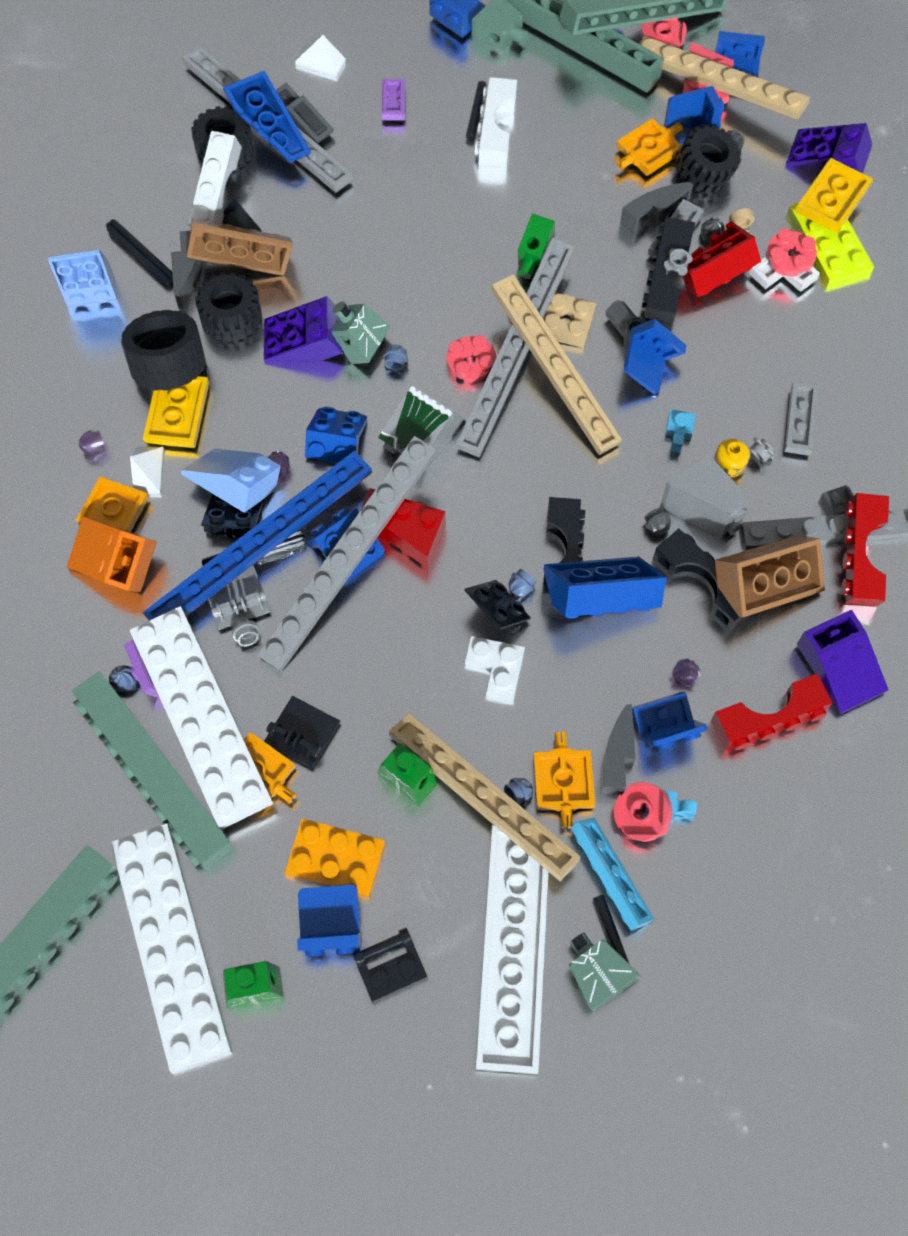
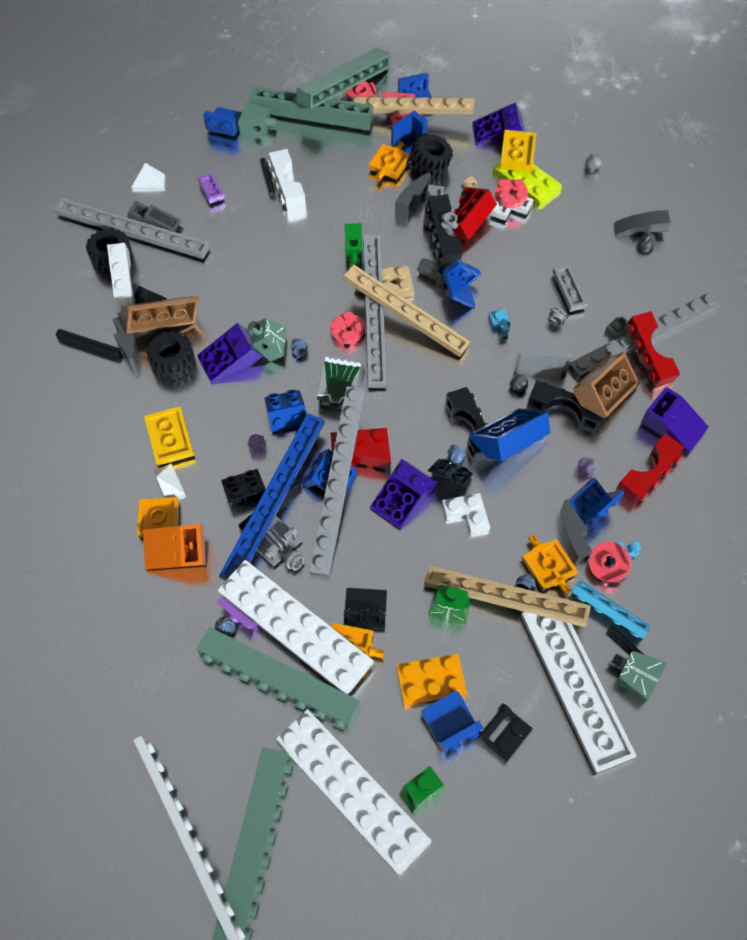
camera: 25 degrees left, 5 degrees down
light blue slope [48,250,117,306] -> none
clear purple plate [79,430,105,455] -> none
black tyre [121,310,206,391] -> none
light blue slope [181,449,281,513] -> none
blue wedge [223,70,311,163] -> none
dark grey plate [701,217,725,243] -> none
yellow head [713,439,750,477] -> none
none -> dark purple slope [370,459,438,529]

